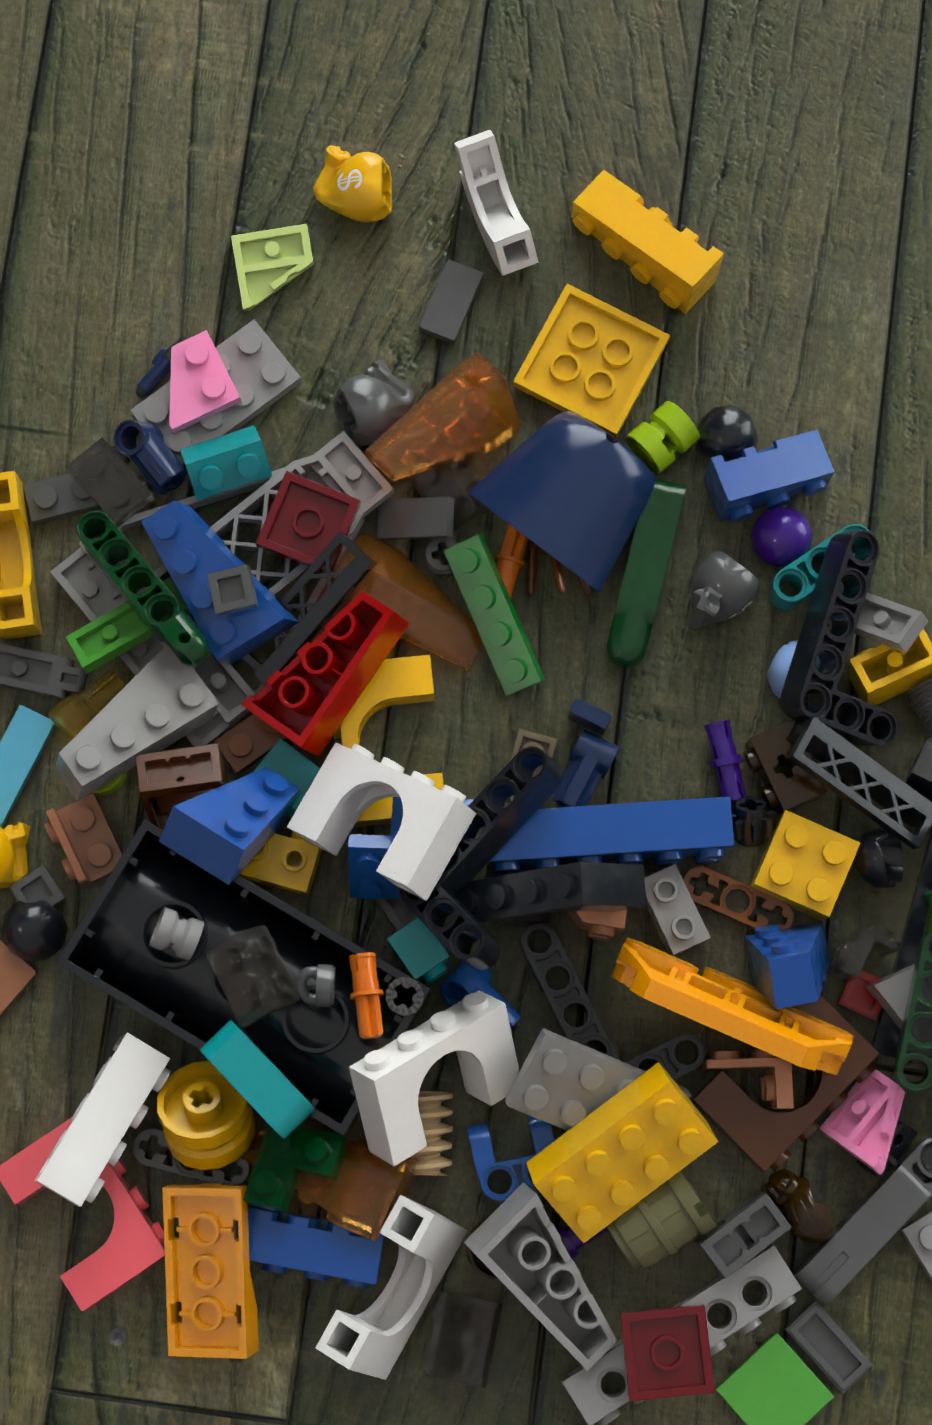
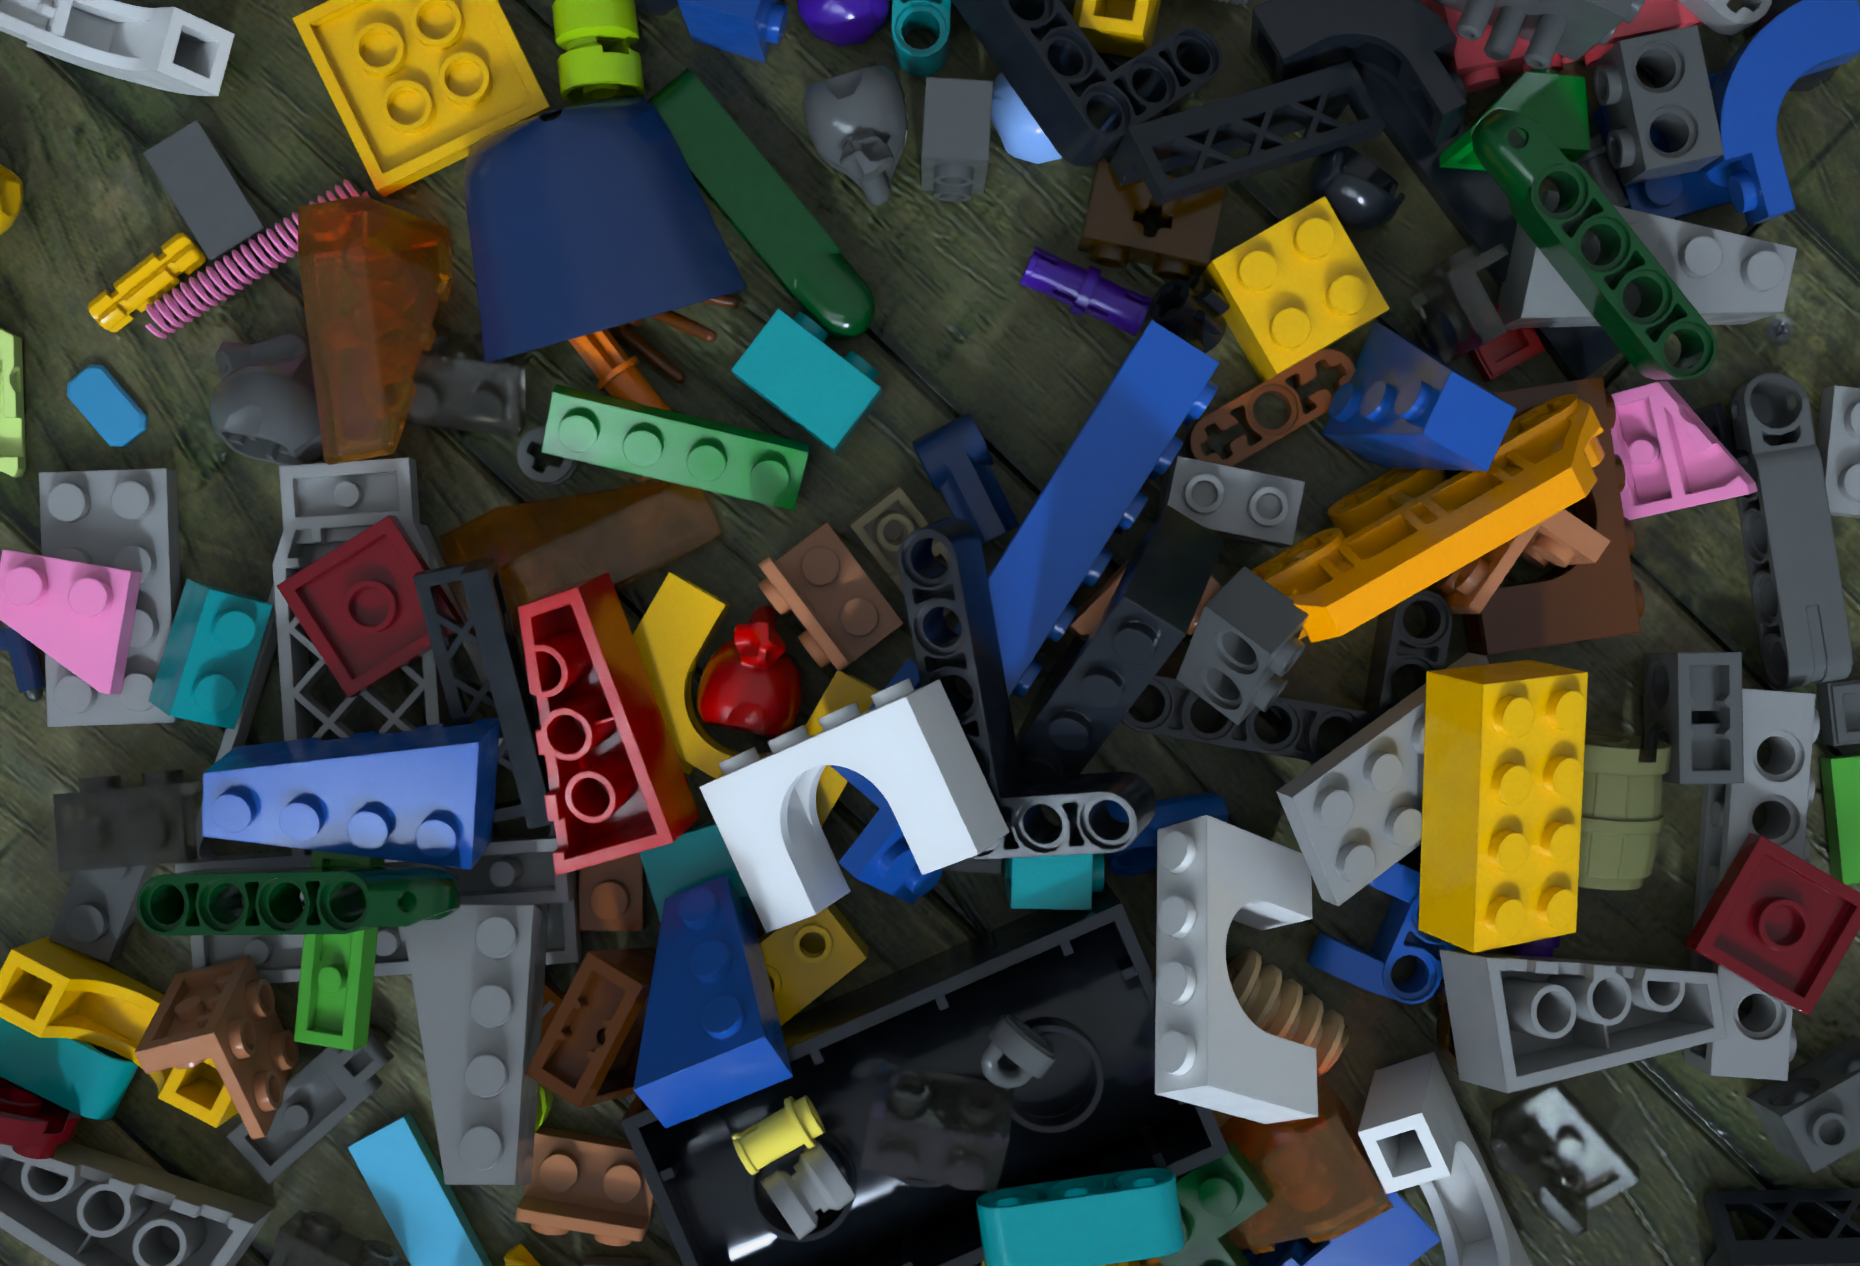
camera: 55 degrees left, 10 degrees up
clear yellow piece [48,669,126,742] -> none
dark blue piece [113,420,187,495] -> none
dark grey plate [207,564,258,616] -> none
orange axle [349,952,384,1039] -> none
dark grey tile [377,496,454,541] -> none
dark grey bush [386,977,424,1016] -> none
dark blue tile [568,699,611,736] -> none
dark brown hair [764,1169,836,1243] -> none
none -> dark azure piece [67,364,148,448]
none -> yellow axle [87,232,206,332]
none -> nougat bracket [135,956,299,1140]
none -> bright pink piece [145,179,372,339]
none -> red piece [696,606,802,738]
none -> teal brick [731,309,883,455]
none -> light yellow pin [732,1095,825,1175]
none -> nougat bracket [758,522,904,671]
none -> dark grey brick [921,77,993,202]
none -> dark grey brick [1176,566,1309,725]

